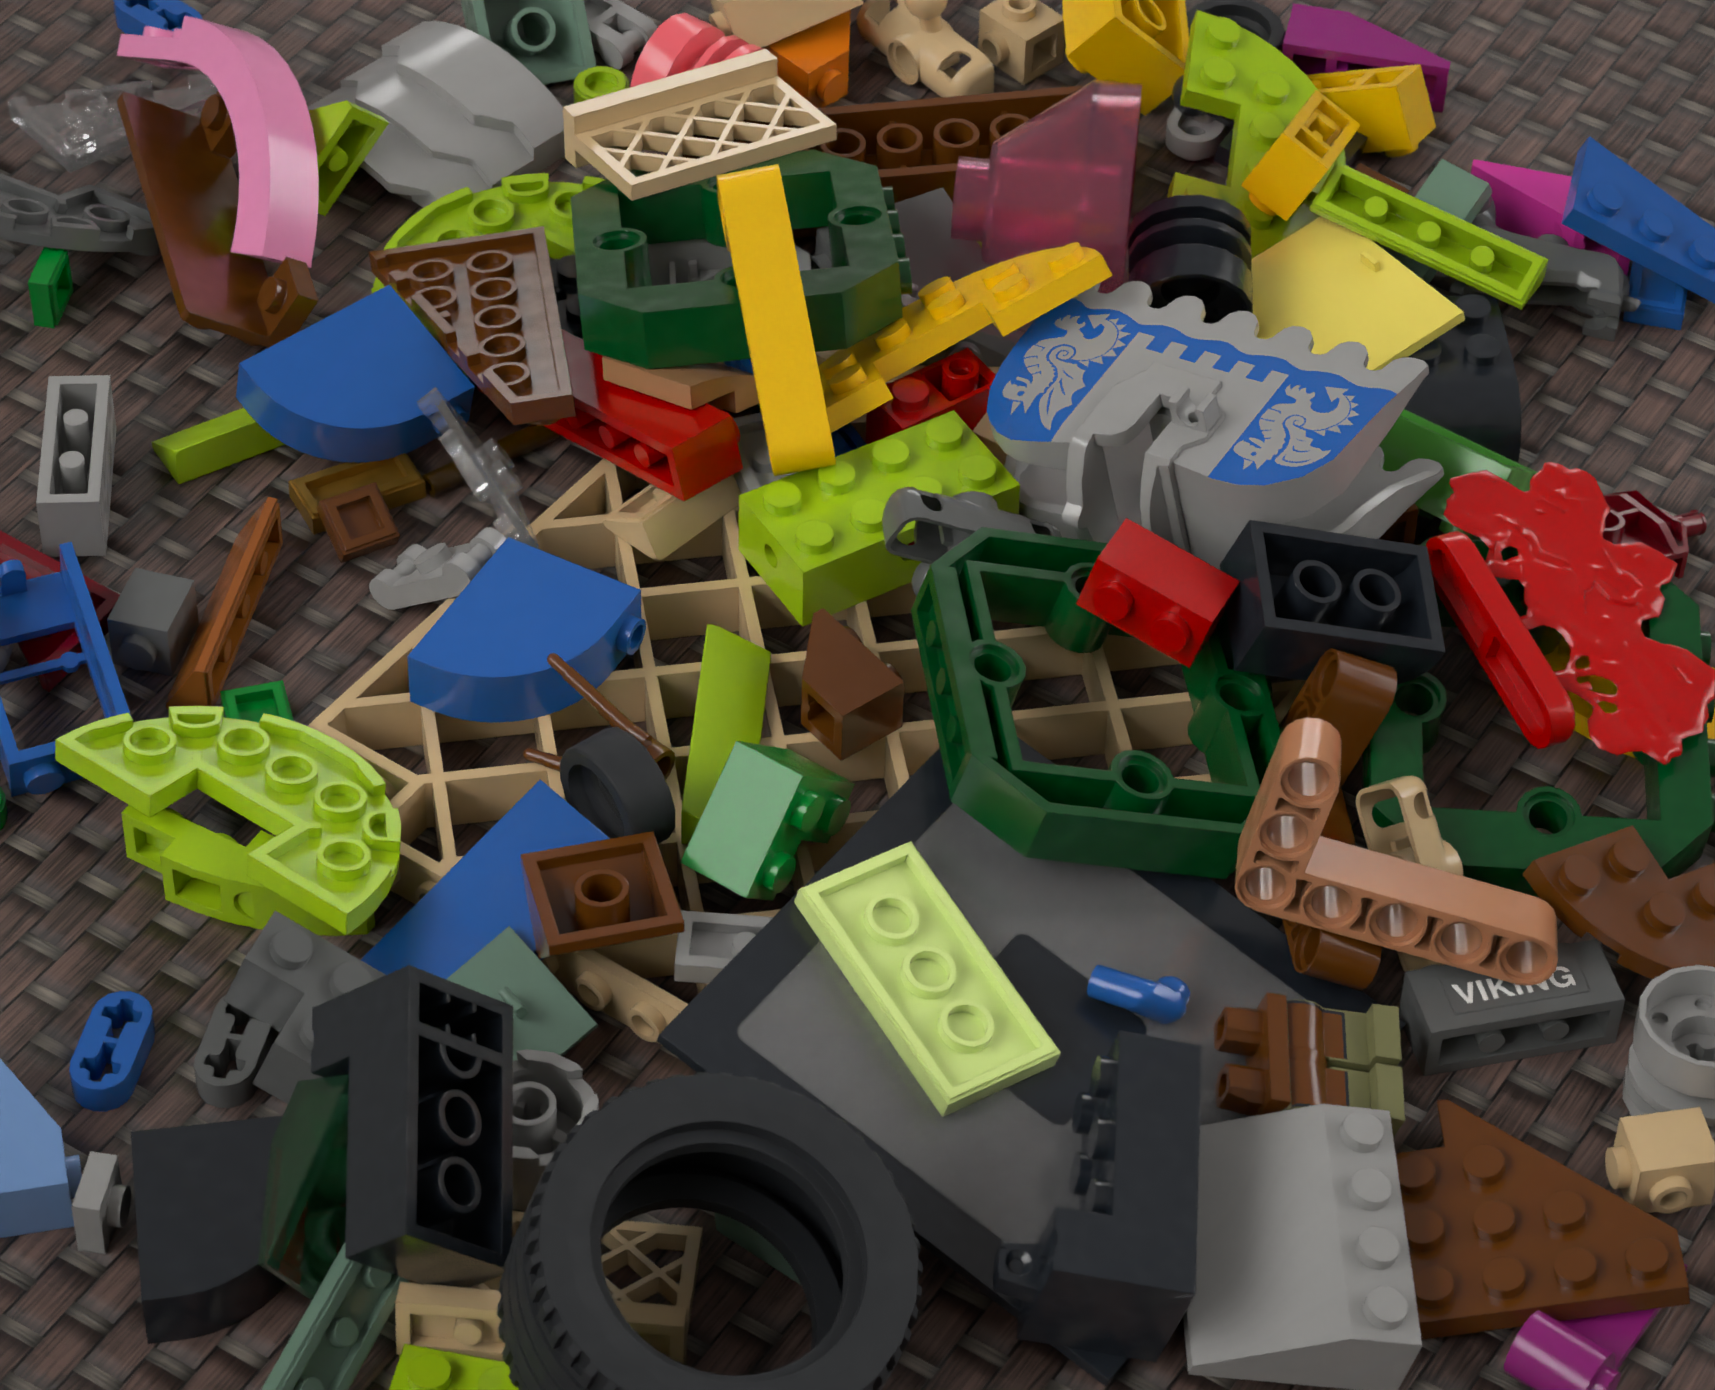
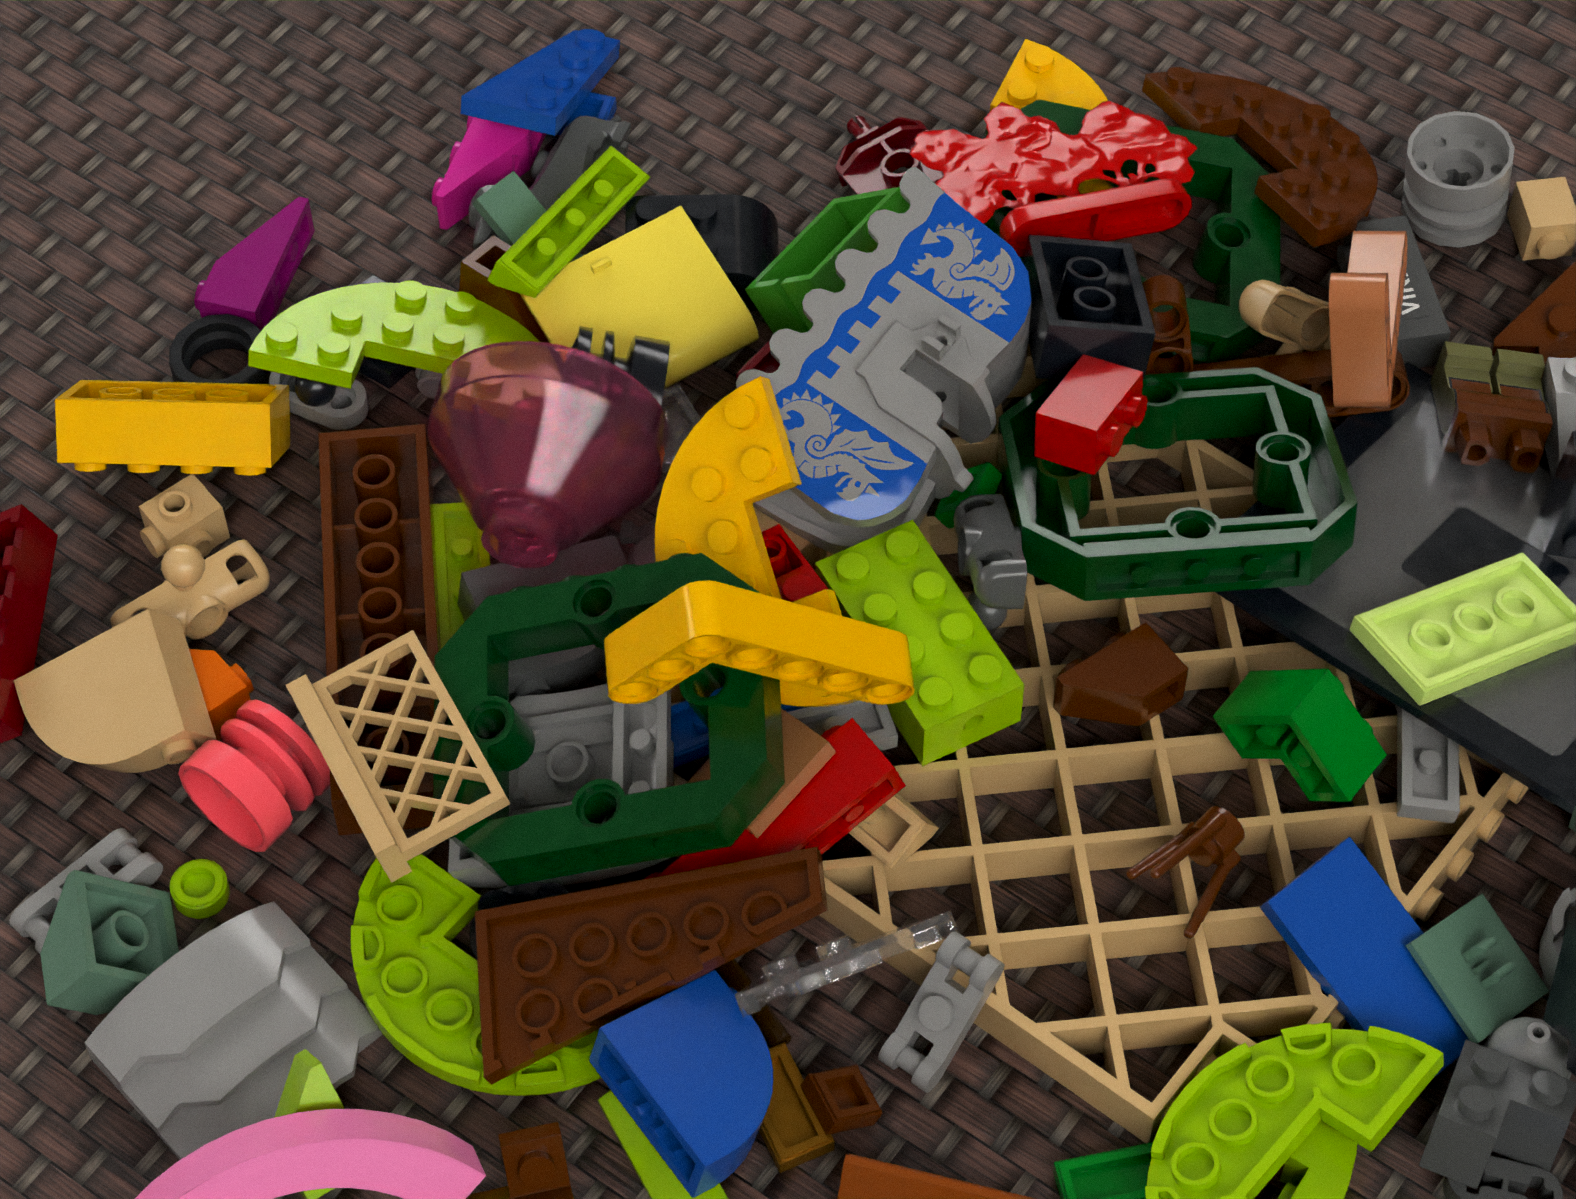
camera: 85 degrees left, 10 degrees up
blue brick [407,537,646,723] -> none
reddish brown slope [520,831,685,959] -> none
black tyre [560,727,676,844] -> none
lime slope [681,624,771,844] -> none
blue arm [1087,964,1190,1025] -> none
yellow slope [1241,89,1361,222] -> none
yellow slope [1306,64,1436,157] -> none

